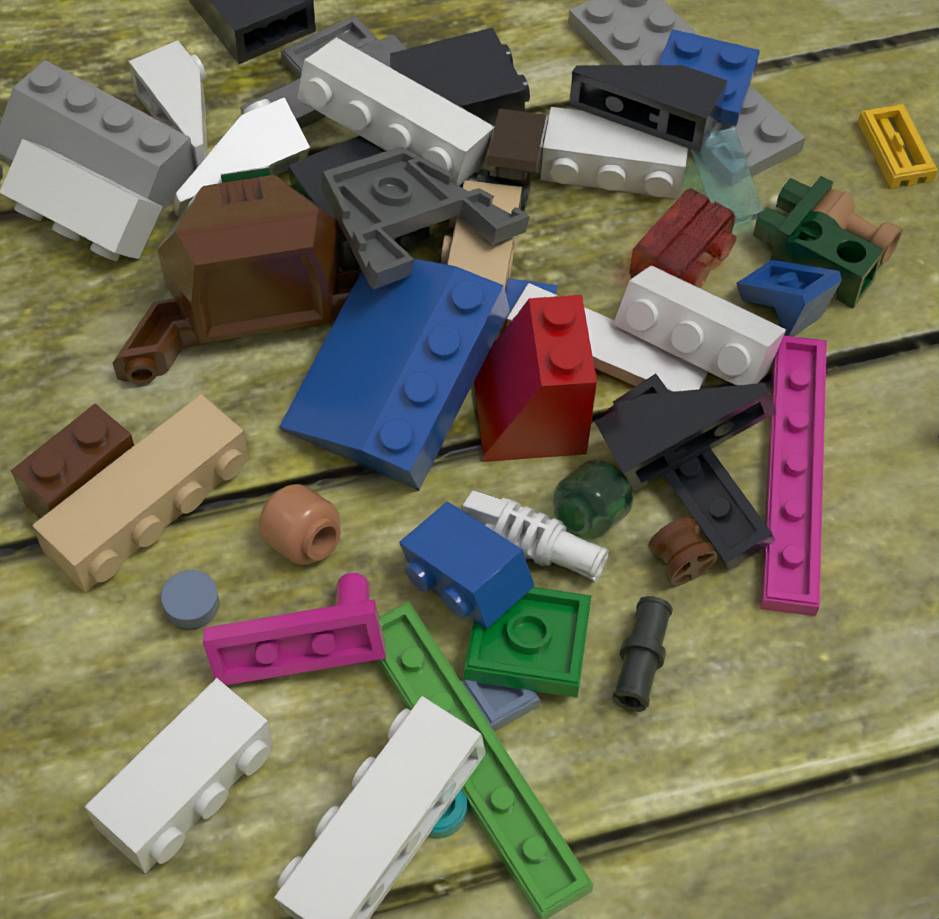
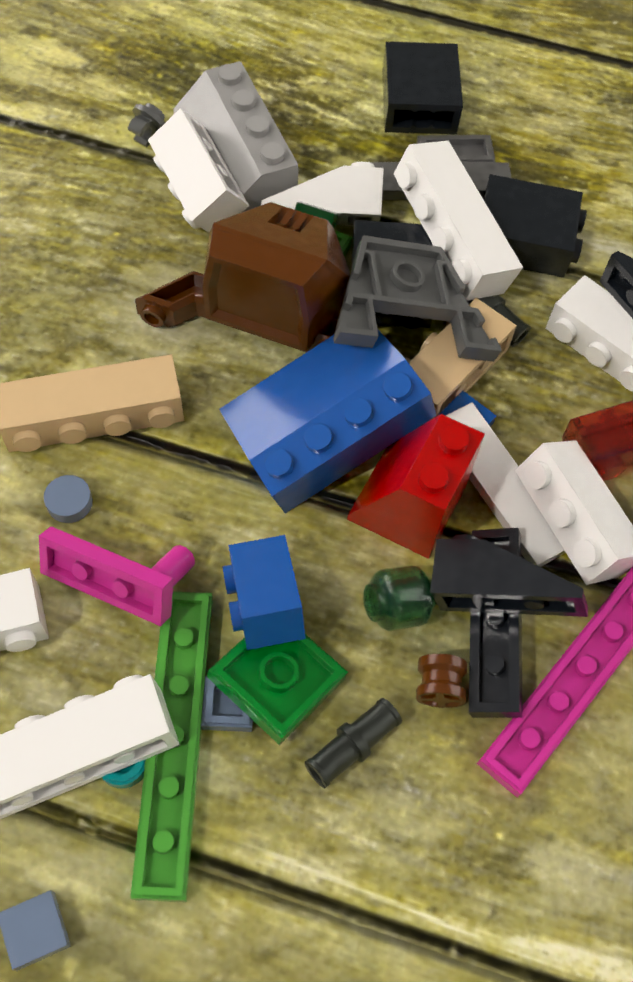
camera: 30 degrees right, 5 degrees up
reddish brown brick [11,404,134,518] -> none
white slope [129,40,208,169] -> none
nougat head [259,484,341,566] -> none
white hinge [462,490,609,582] -> none
dark brown slope [487,109,549,181] -> none

